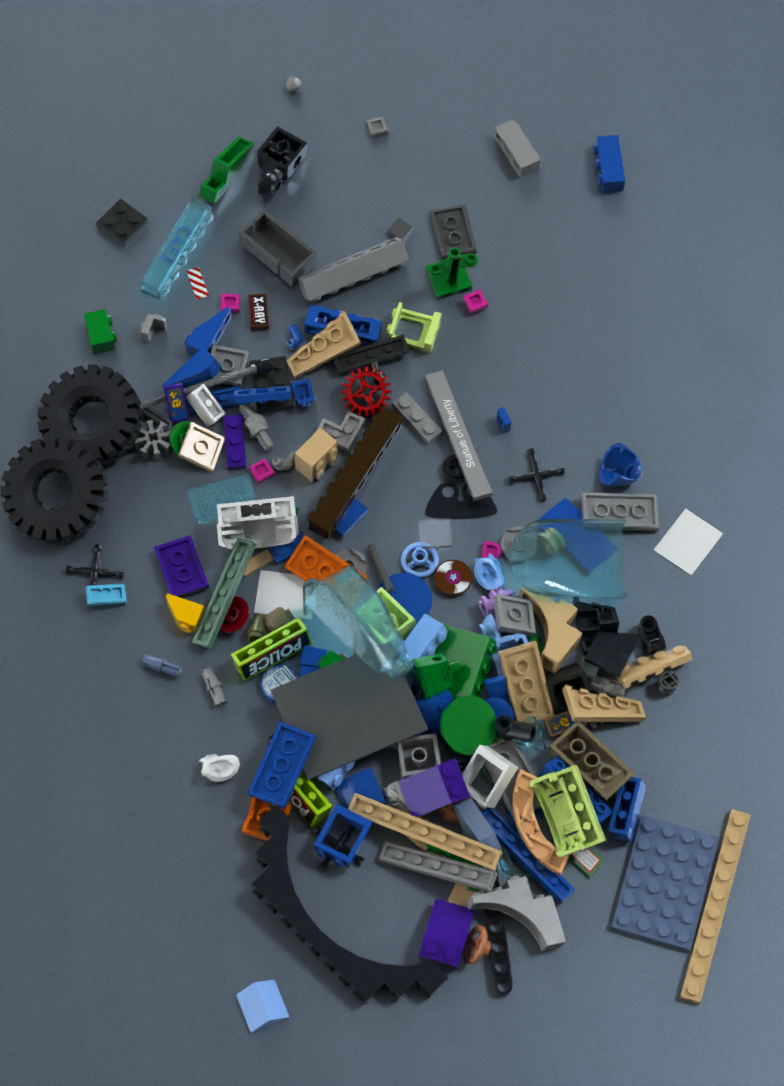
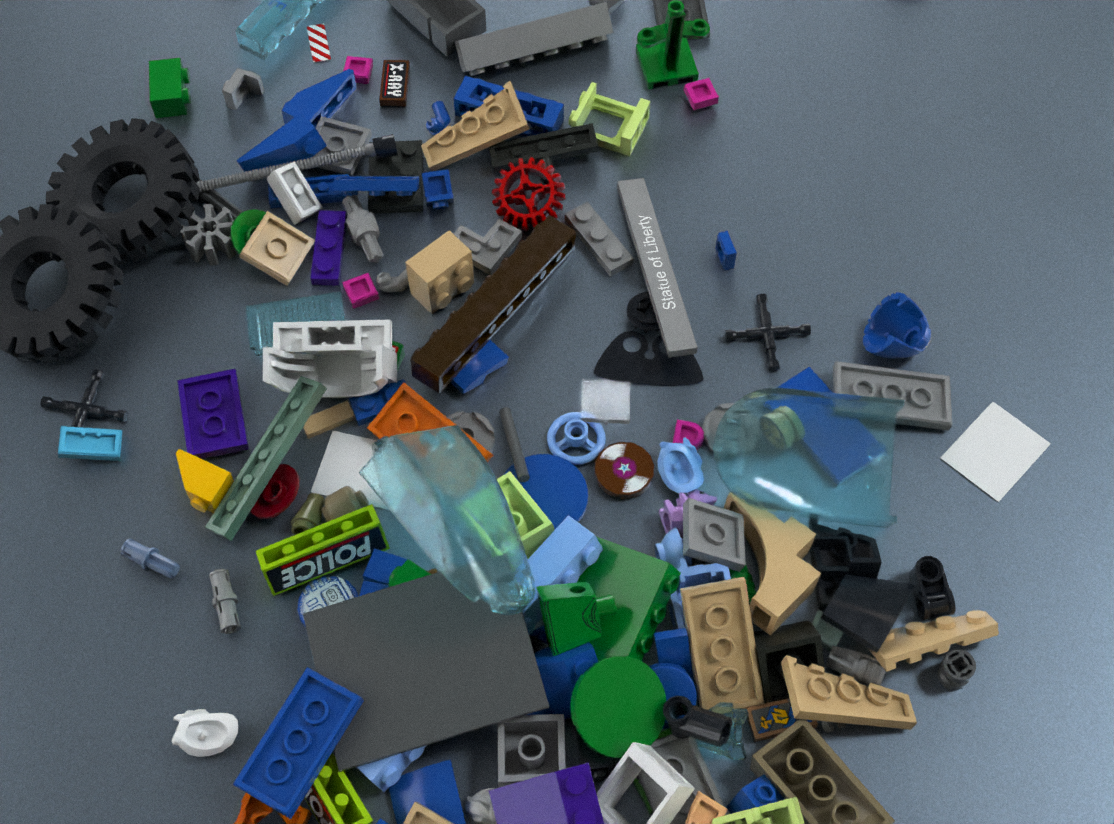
camera: 10 degrees right, 5 degrees down
tile [163,383,189,423] -> none

